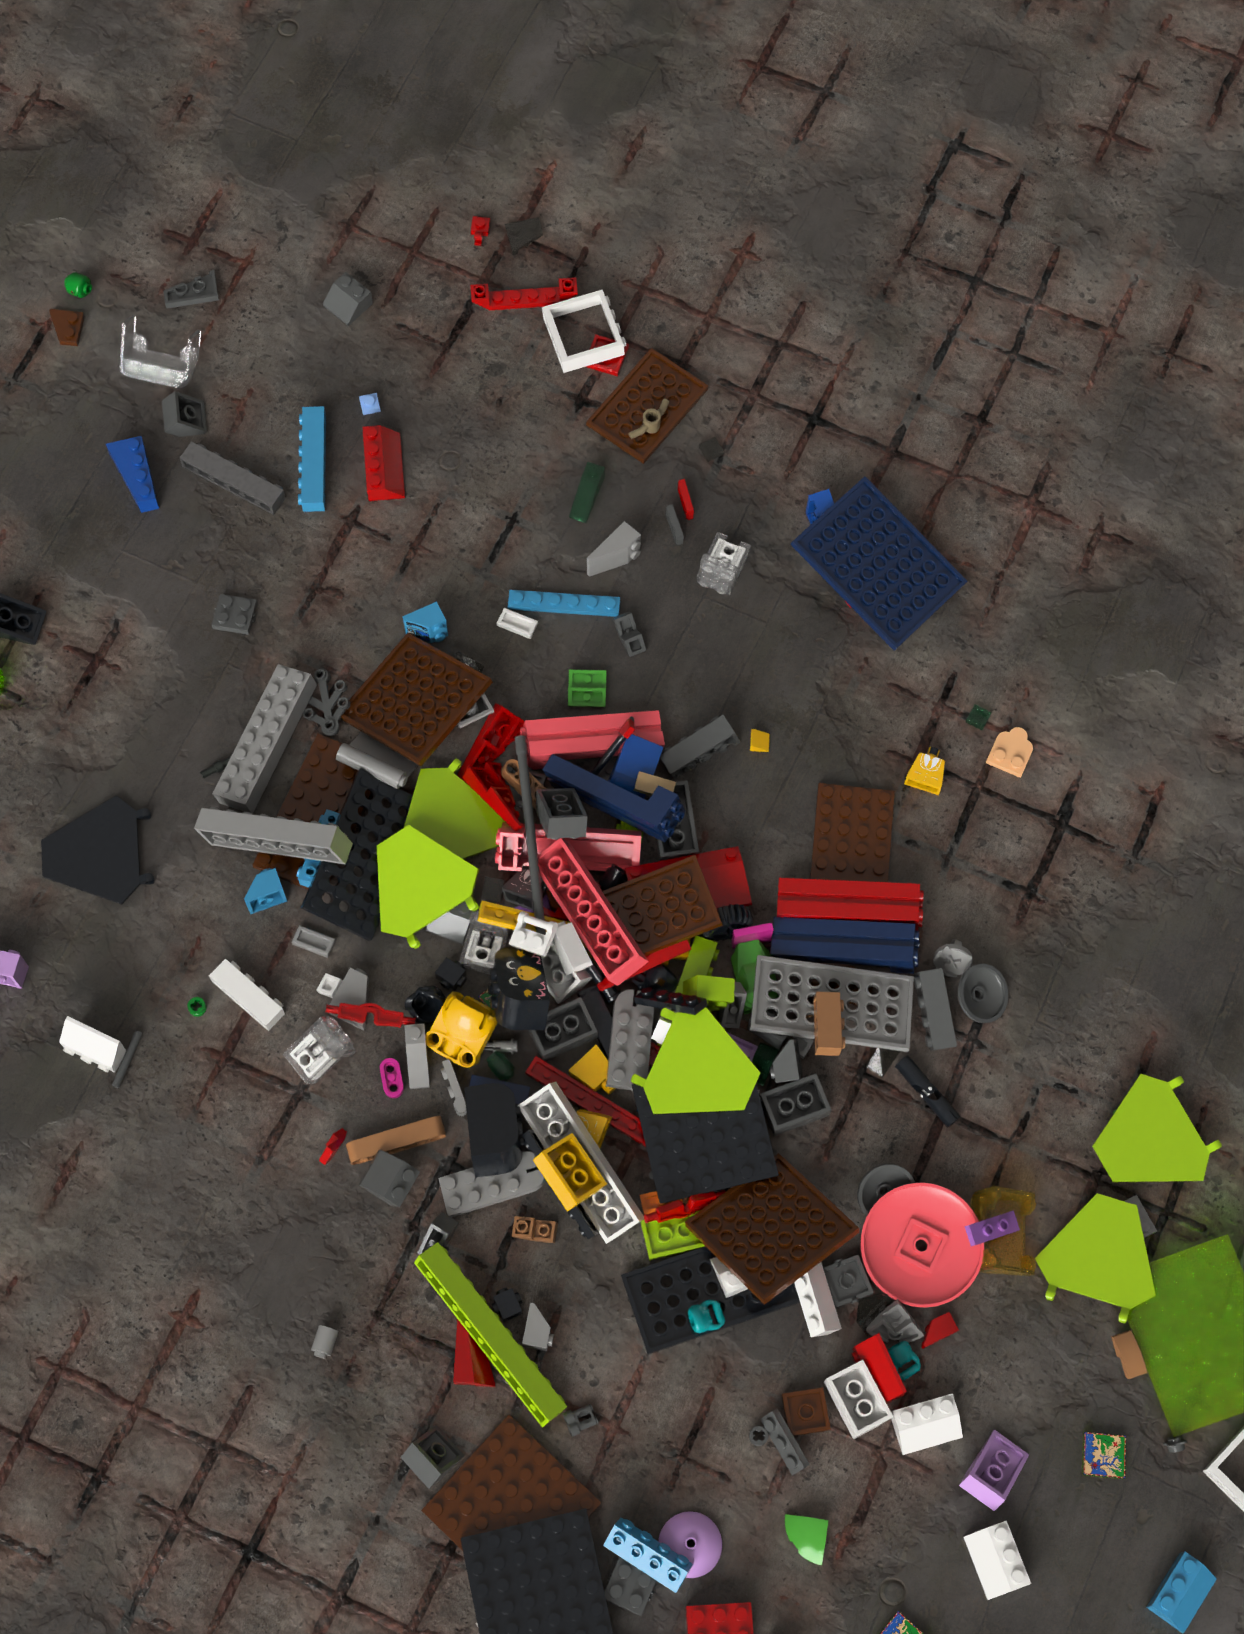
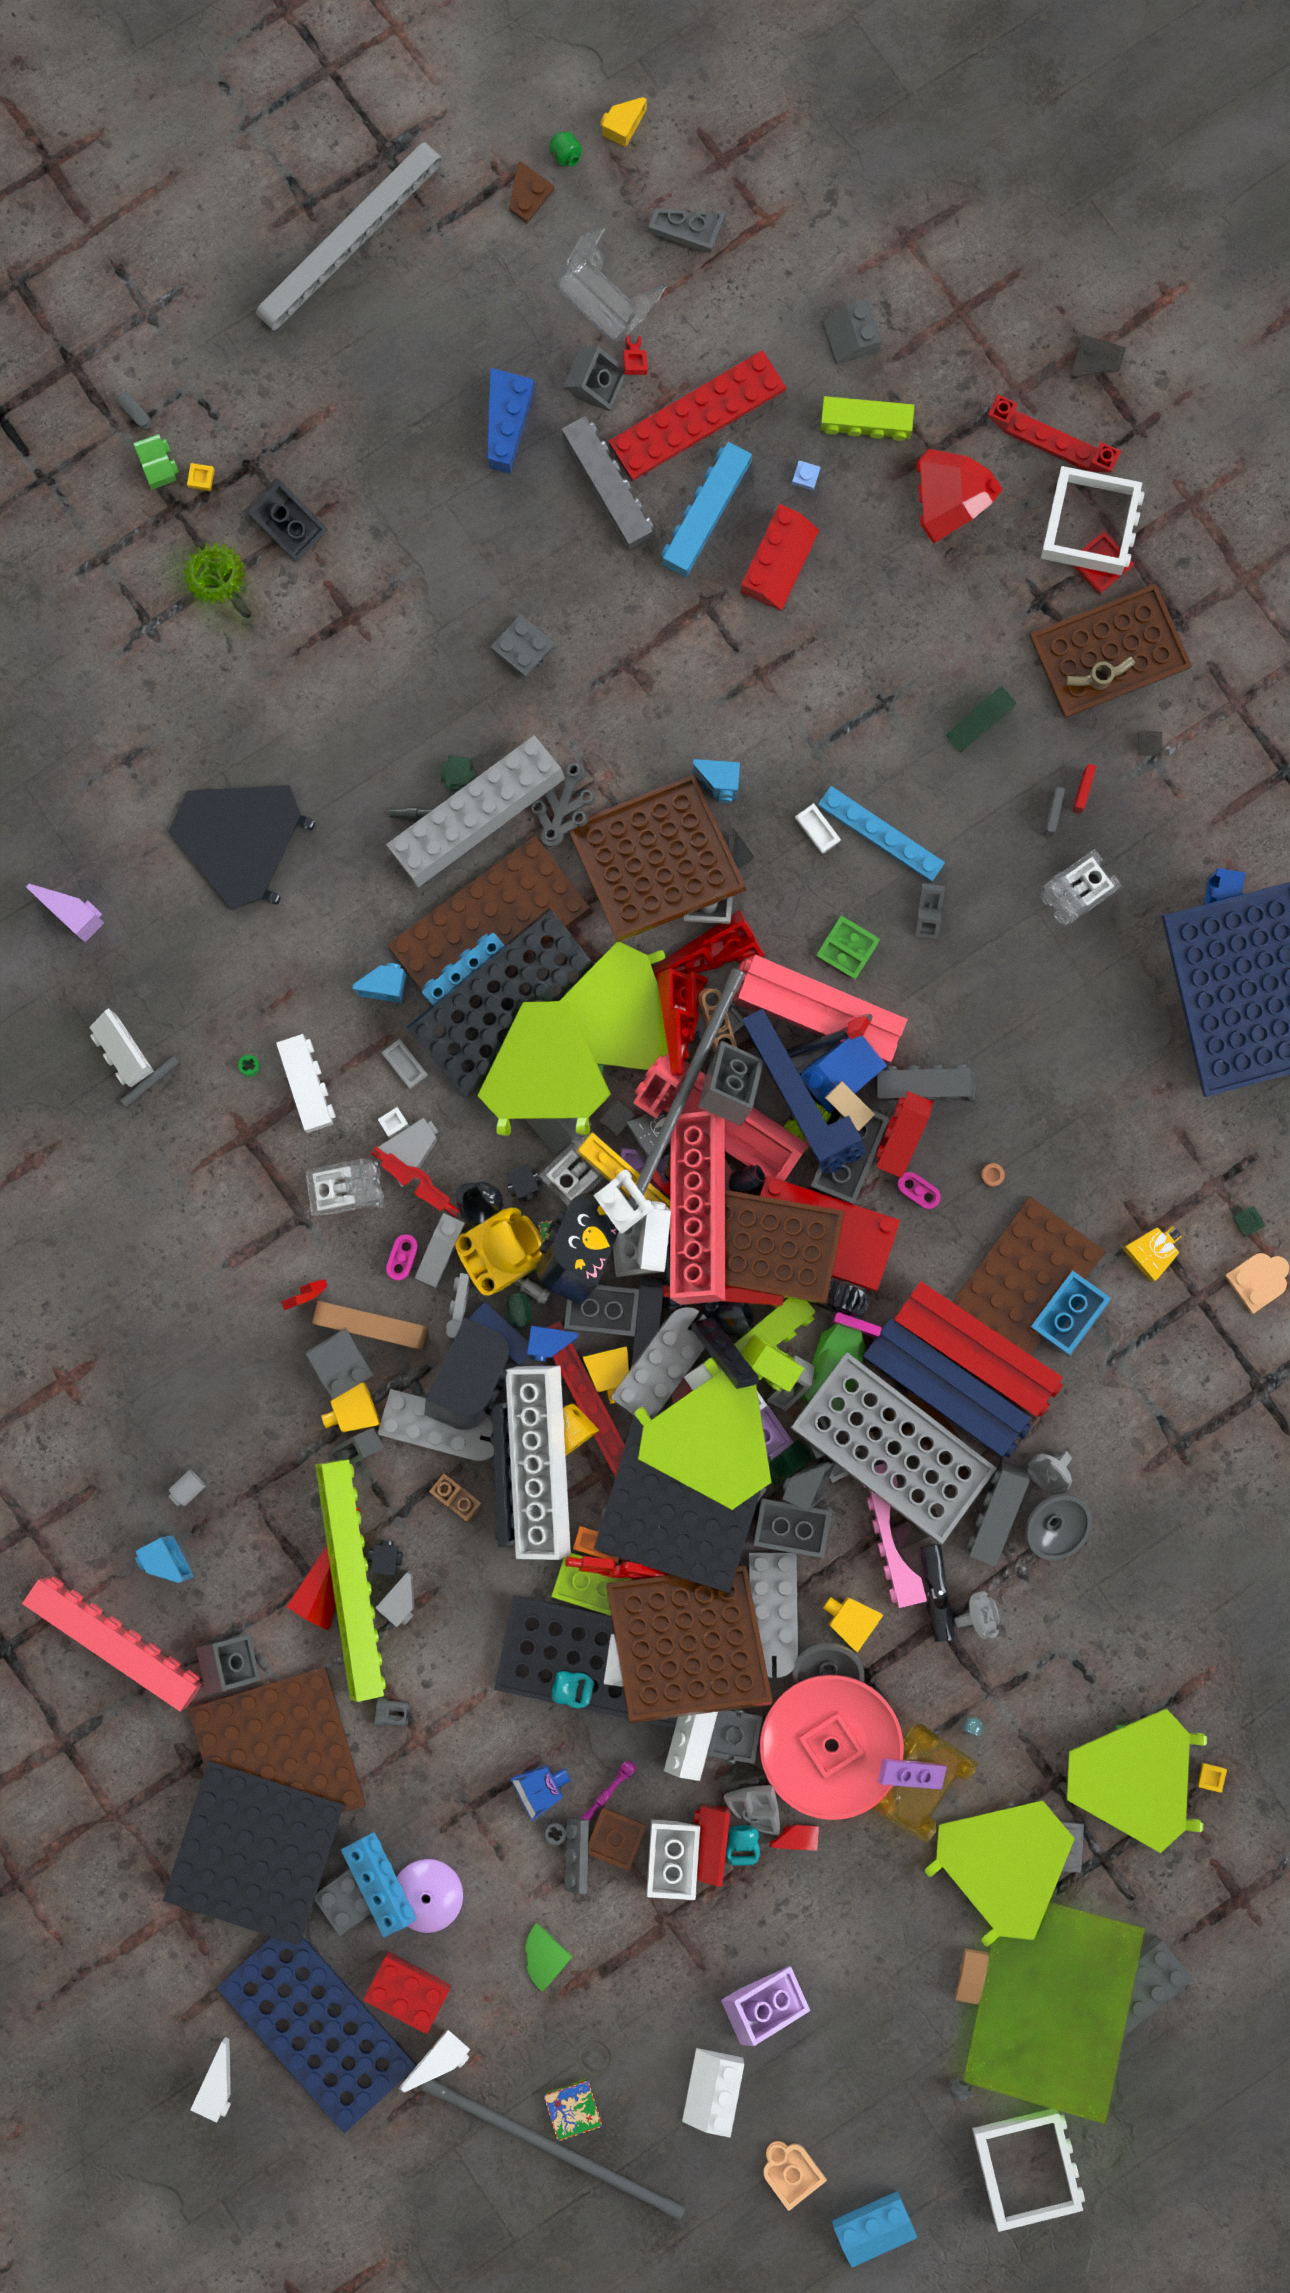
camera: 30 degrees right, 15 degrees up
light grey brick [194,807,353,864] -> none
light grey door [336,731,418,789] -> none
red plate [471,216,490,246] -> none
yellow brick [533,1133,607,1212] -> none
light grey slope [587,521,641,577] -> none
yellow slope [750,729,770,752] -> none
medium nougat brick [813,991,845,1056] -> none
white slope [891,1393,963,1455] -> none
tile [1082,1432,1126,1479] -> none
none -> coral brick [22,1576,203,1711]
none -> dark azure slope [135,1535,194,1583]
none -> yellow torso [321,1382,381,1432]
none -> clear green brick [441,756,476,792]
none -> blue torso [511,1765,571,1821]
none -> blue slope [527,1326,579,1362]
none -> magenta piece [581,1761,636,1822]
none -> yellow slope [600,97,647,147]
none -> red plate [609,350,786,481]
none -> red plate [623,336,648,375]
none -> light grey plate [749,1553,798,1679]
none -> light nougat plate [764,2141,827,2211]
none -> lime brick [820,396,914,441]
none -> yellow torso [823,1597,883,1653]
none -> bright pink arch [863,1463,927,1608]
none -> red brick [875,1091,933,1178]
none -> dark pink plate [897,1172,941,1209]
none -> red brick [917,449,1003,543]
none -> light grey tile [953,1591,1000,1639]
none -> clear light blue hinge [962,1717,983,1737]
none -> nougat tile [981,1163,1005,1187]
none -> dark azure slope [1031,1270,1111,1358]
none -> yellow plate [1197,1762,1227,1793]

